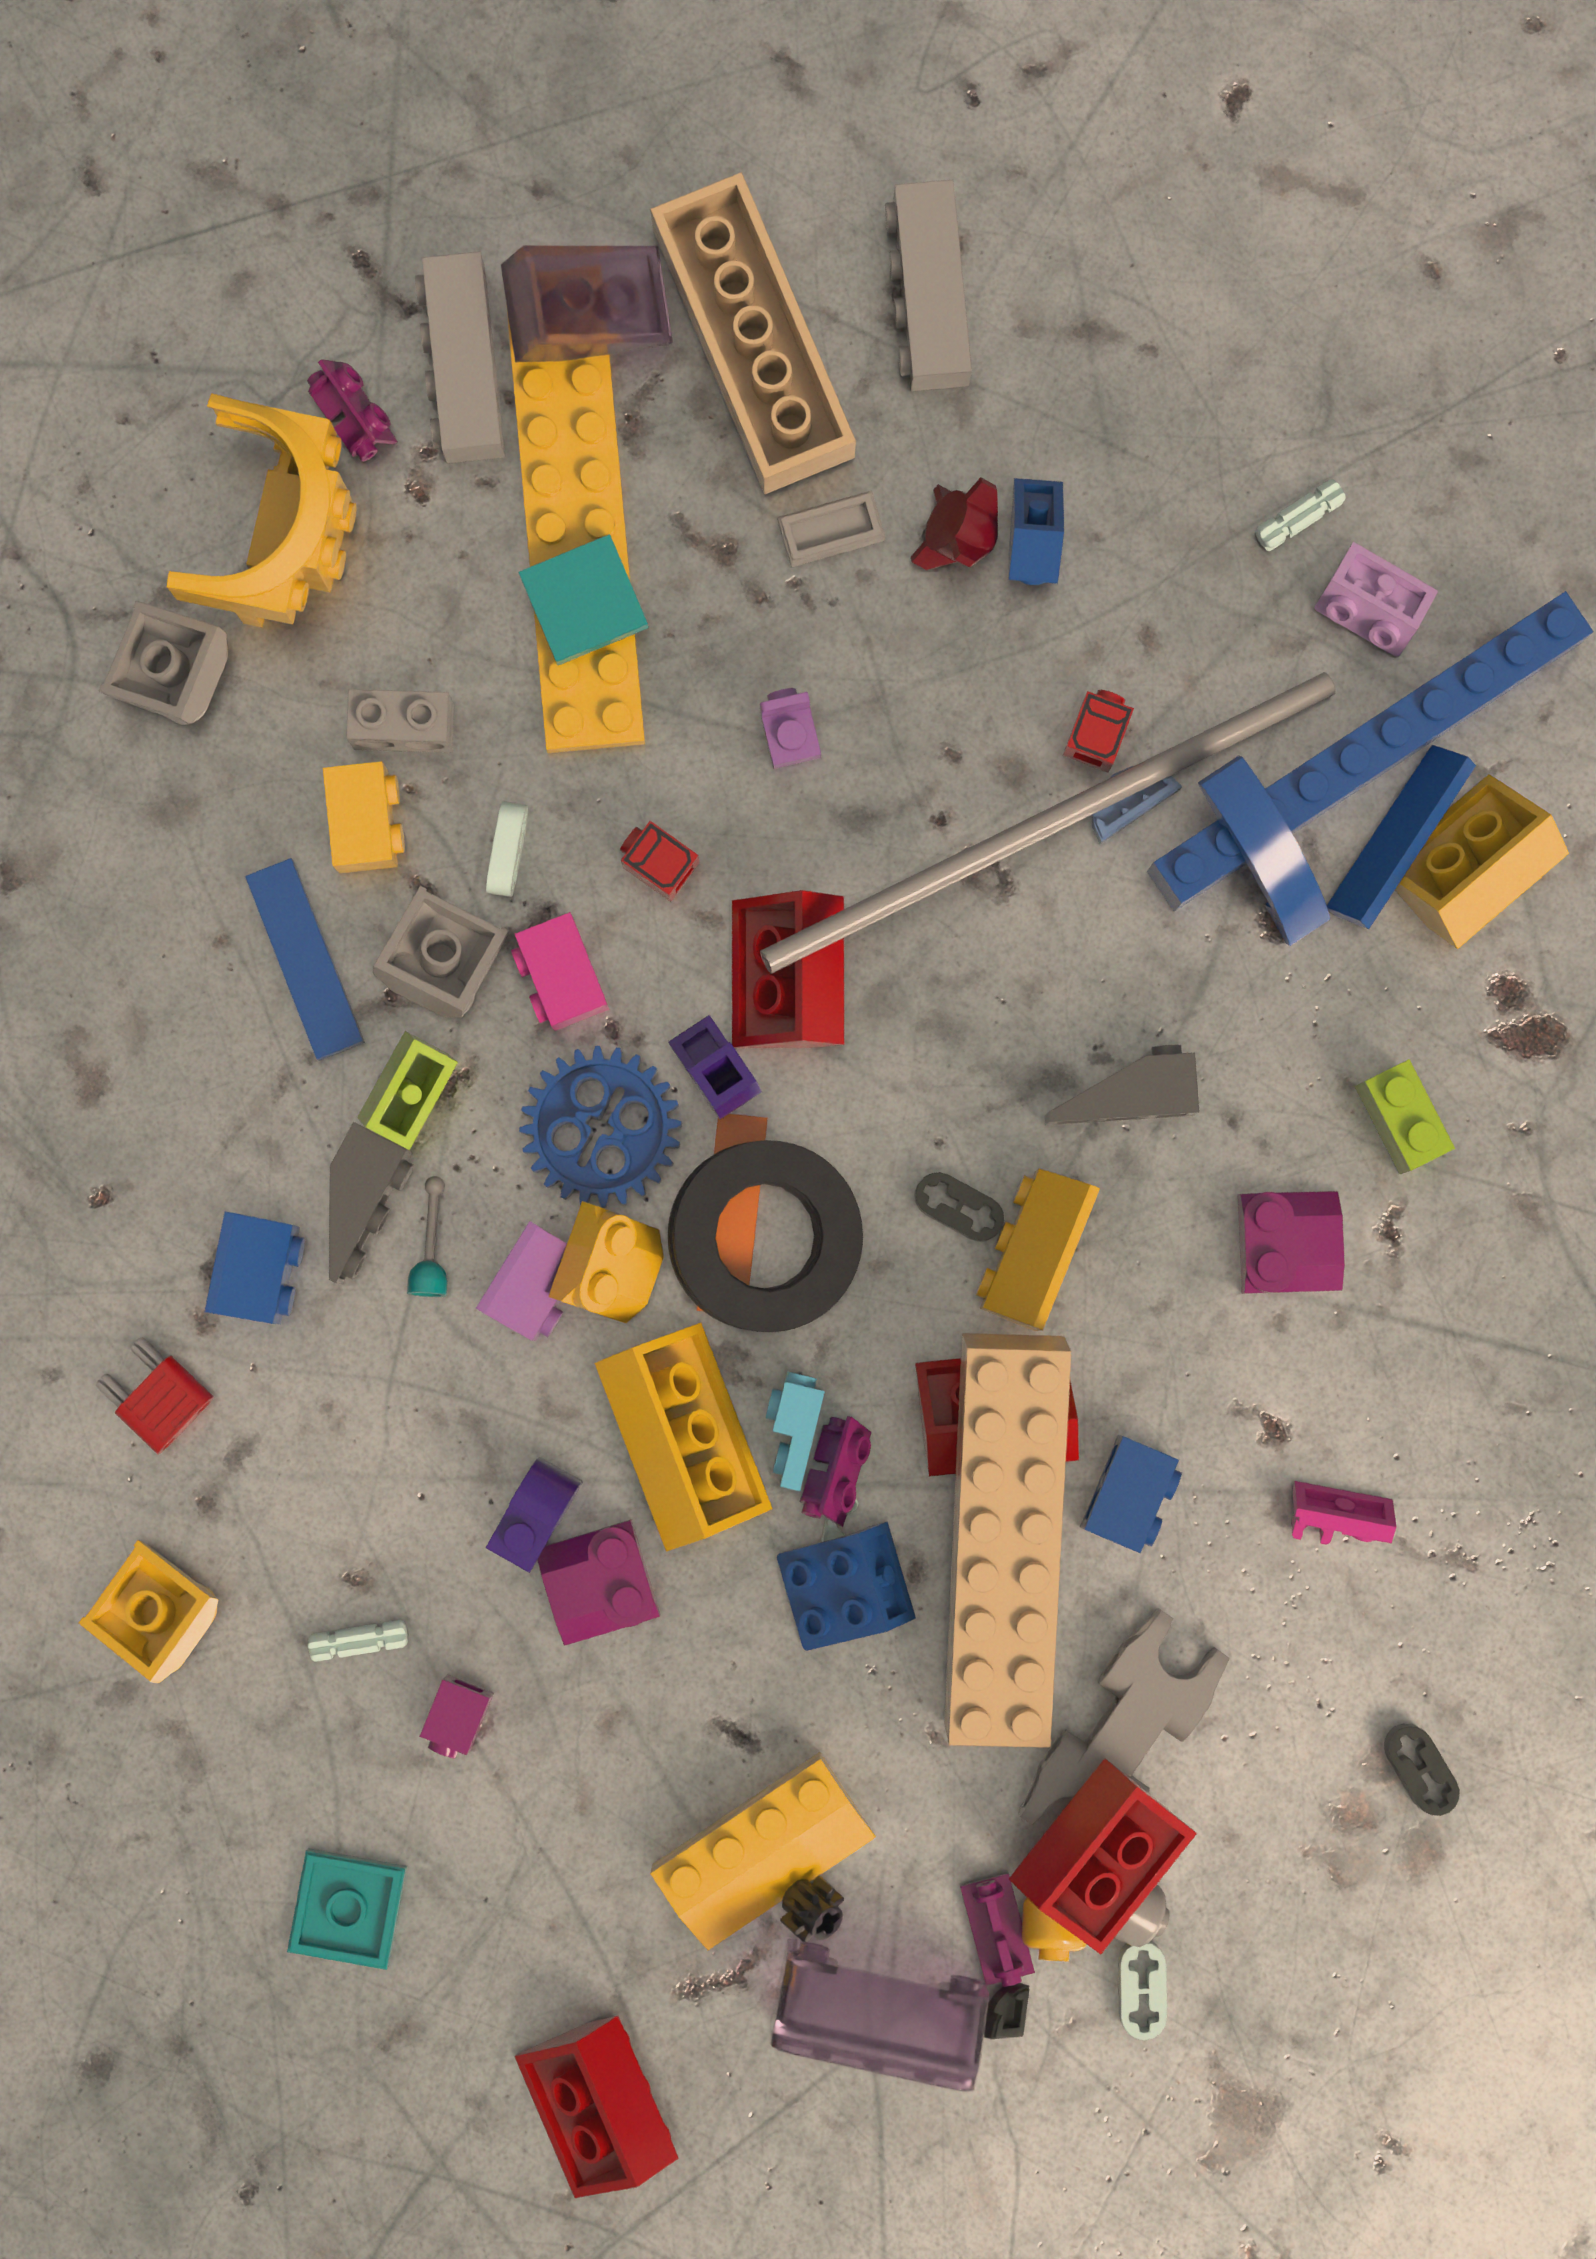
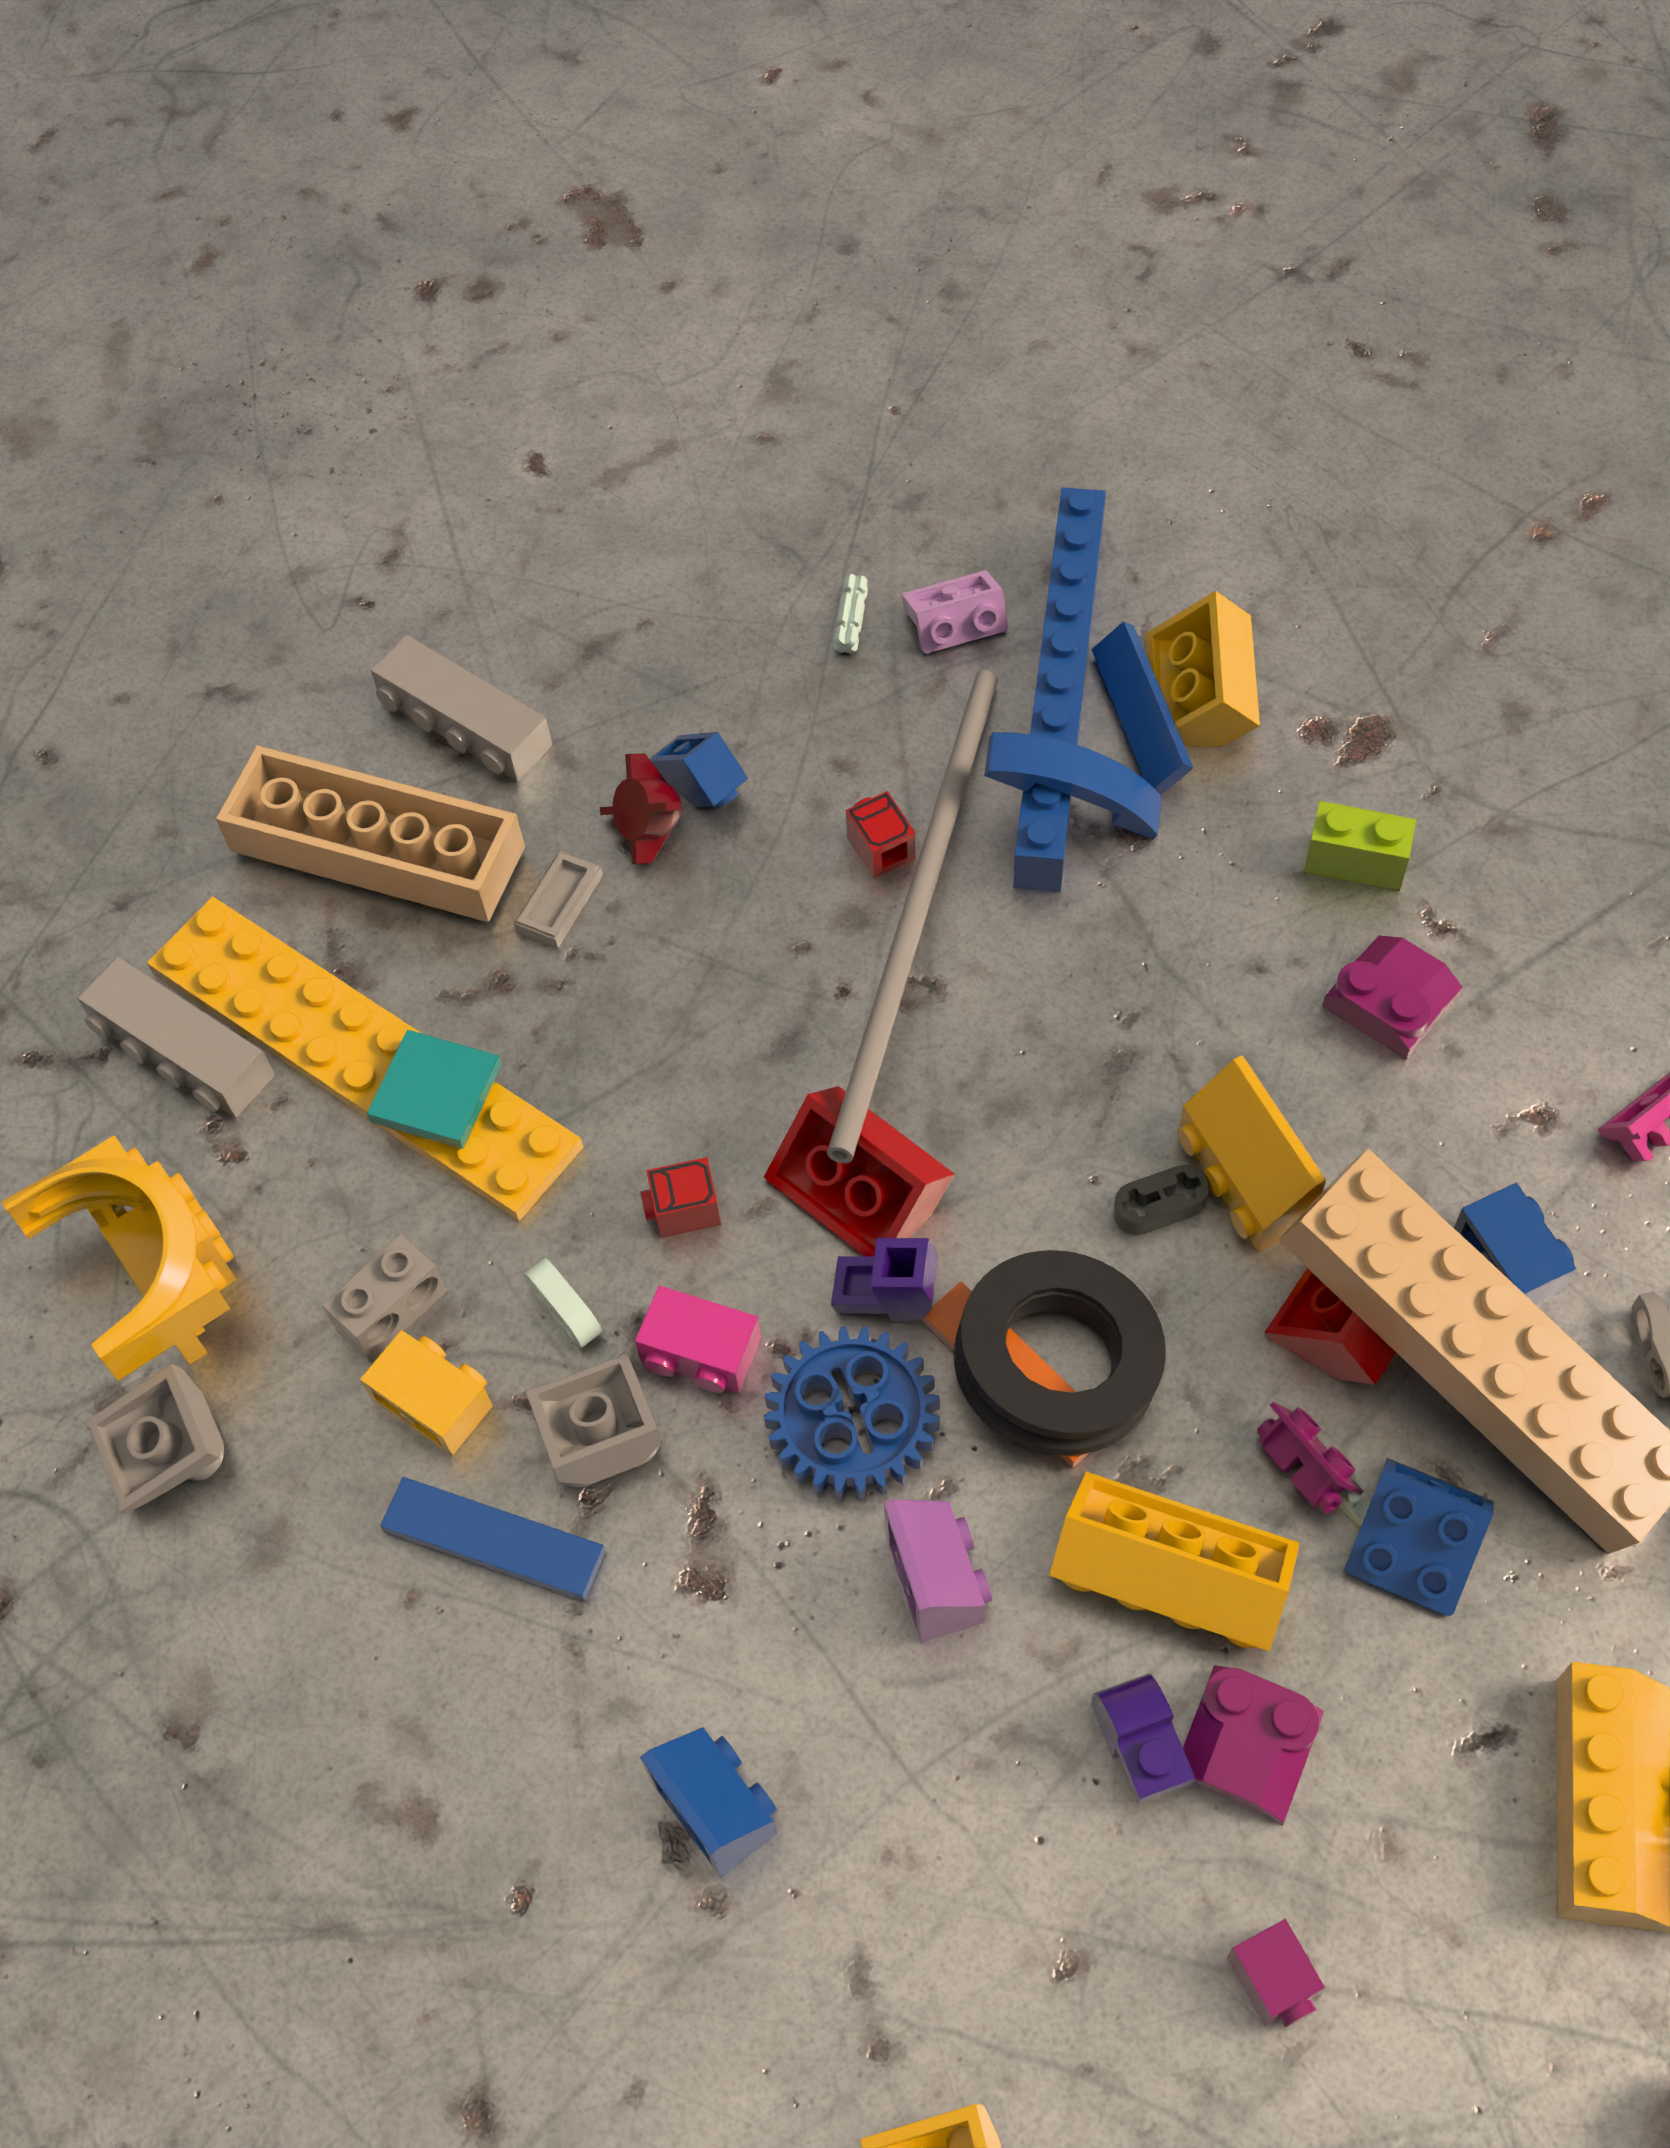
camera: 40 degrees left, 25 degrees down
red piece [96,1338,214,1455] -> none
magenta hinge [307,359,398,462] -> none
light aqua axle [308,1620,408,1662] -> none
dark grey slope [329,1122,414,1284] -> none
lime brick [357,1031,458,1150] -> none
hinge [407,1176,448,1297] -> none
slope [501,245,673,362] -> none
yellow slope [548,1201,664,1324] -> none
medium lavender bracket [760,688,821,769] -> none
medium azure plate [765,1371,825,1491] -> none
dark grey slope [1045,1045,1199,1126] -> none
medium blue tile [1092,766,1182,844] -> none

